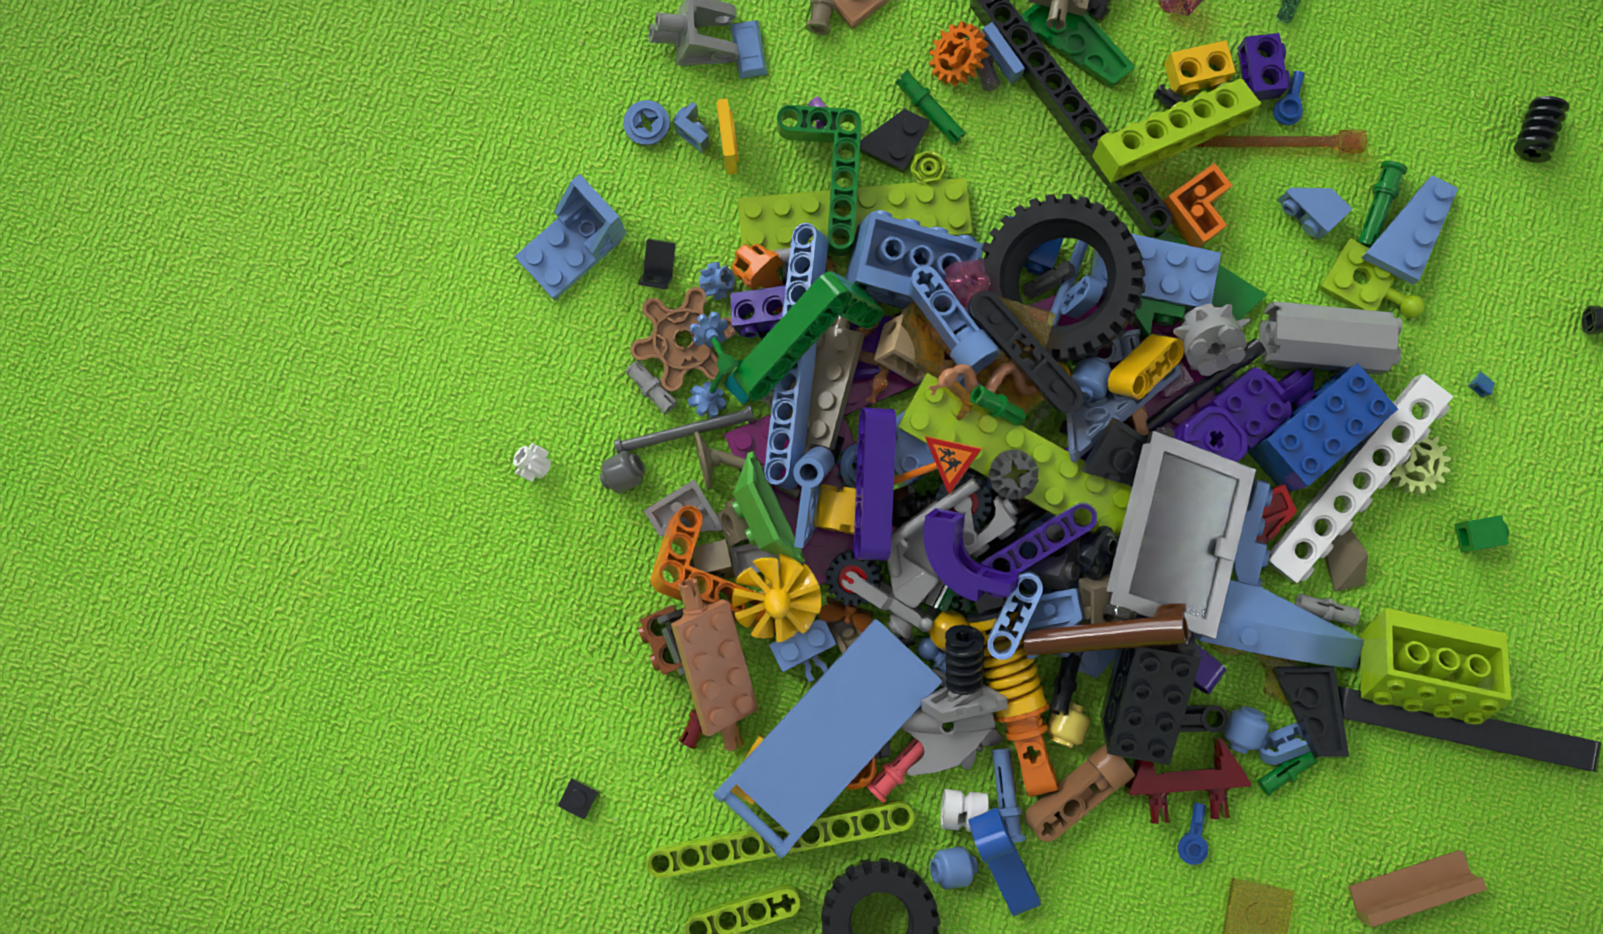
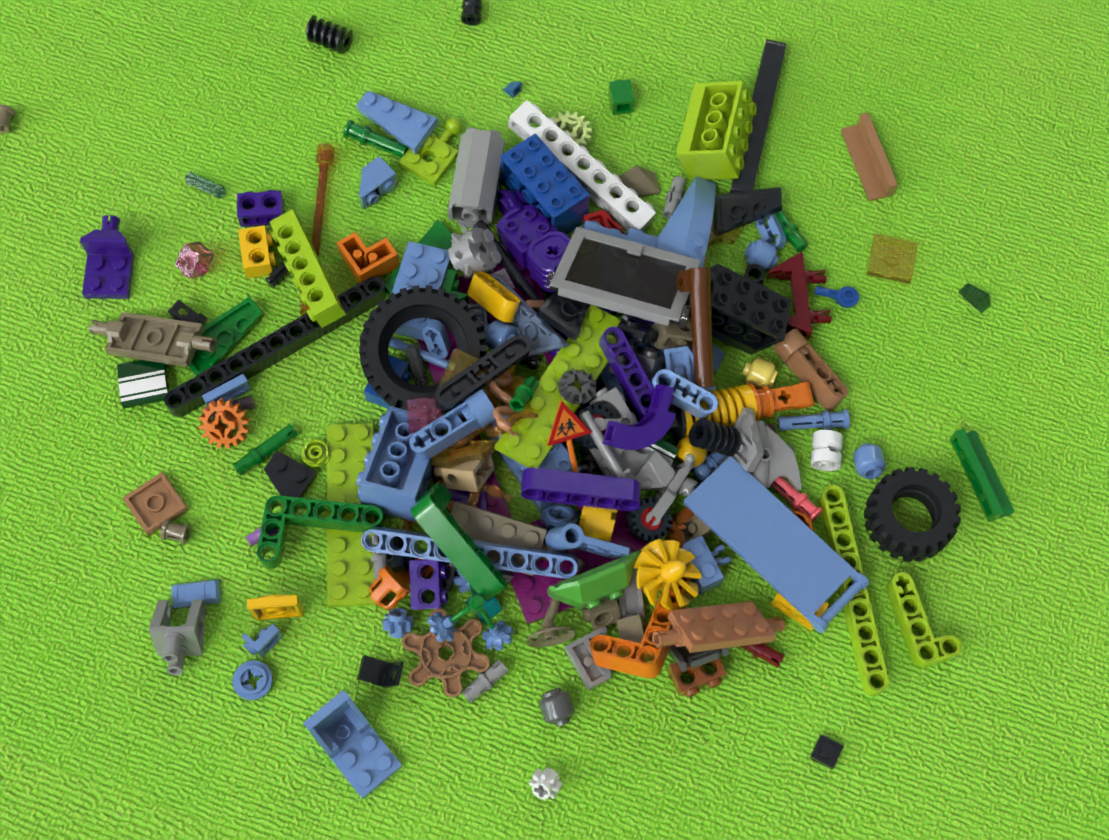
camera: 90 degrees left, 15 degrees down
dark grey bar [614,405,755,454] -> none
blue beam [968,807,1042,917] -> none
black pin [1049,653,1081,716] -> none
blue plate [1273,71,1305,126] -> none

